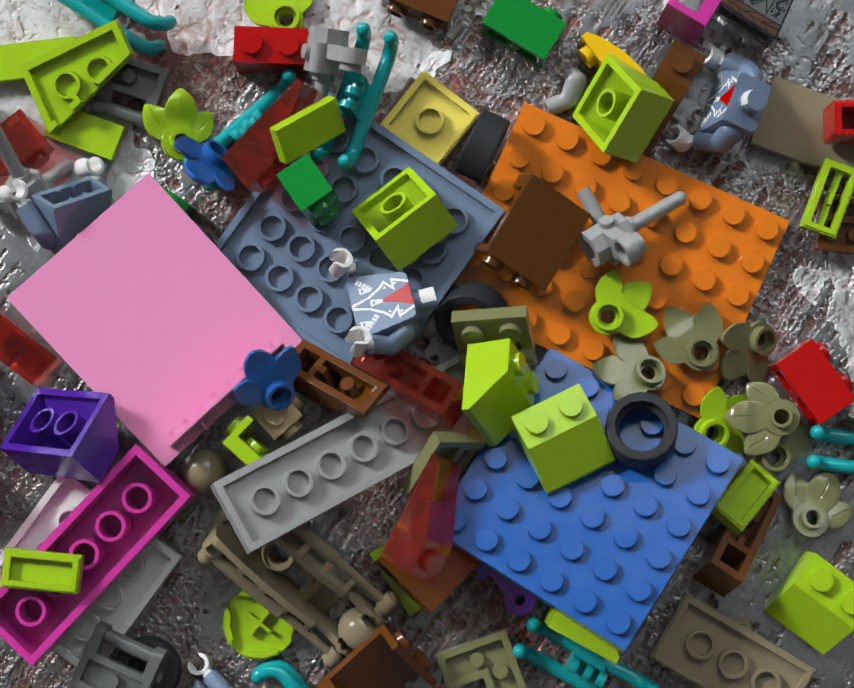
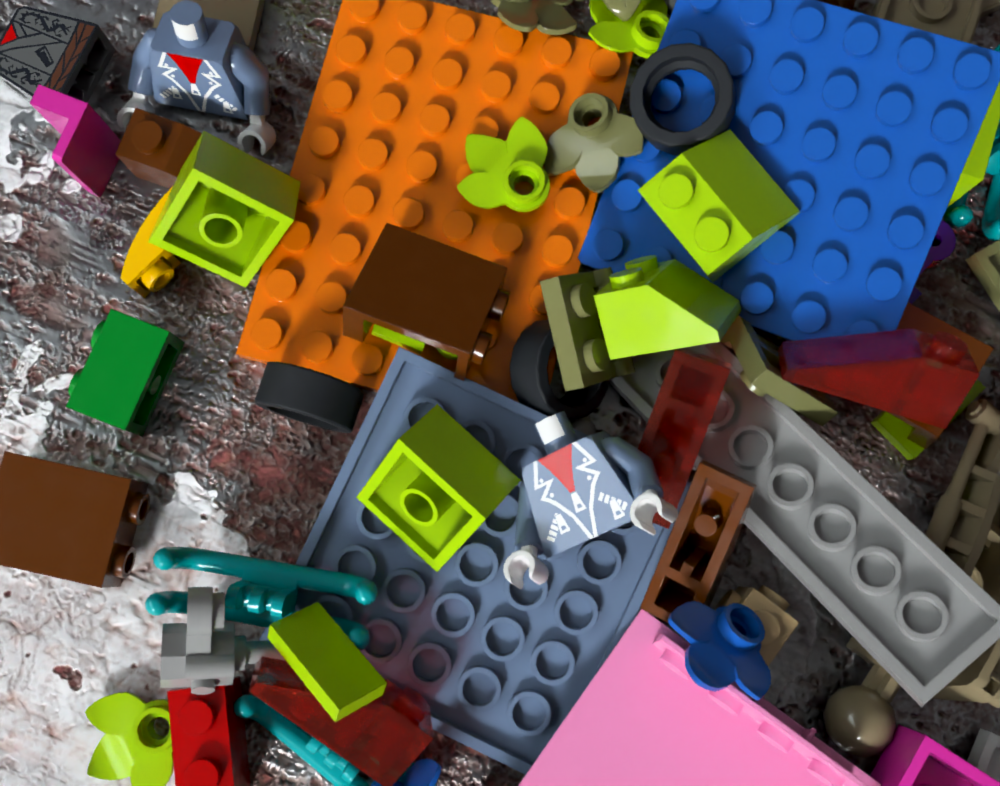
camera: 105 degrees left, 5 degrees down
lime bracket [223,415,272,465] -> none
green brick [276,153,344,227] -> none
light yellow tile [380,70,480,166] -> none
light grey arm [543,67,587,115] -> none
light grey piece [576,186,687,267] -> none
olive plate [654,303,723,372] -> none

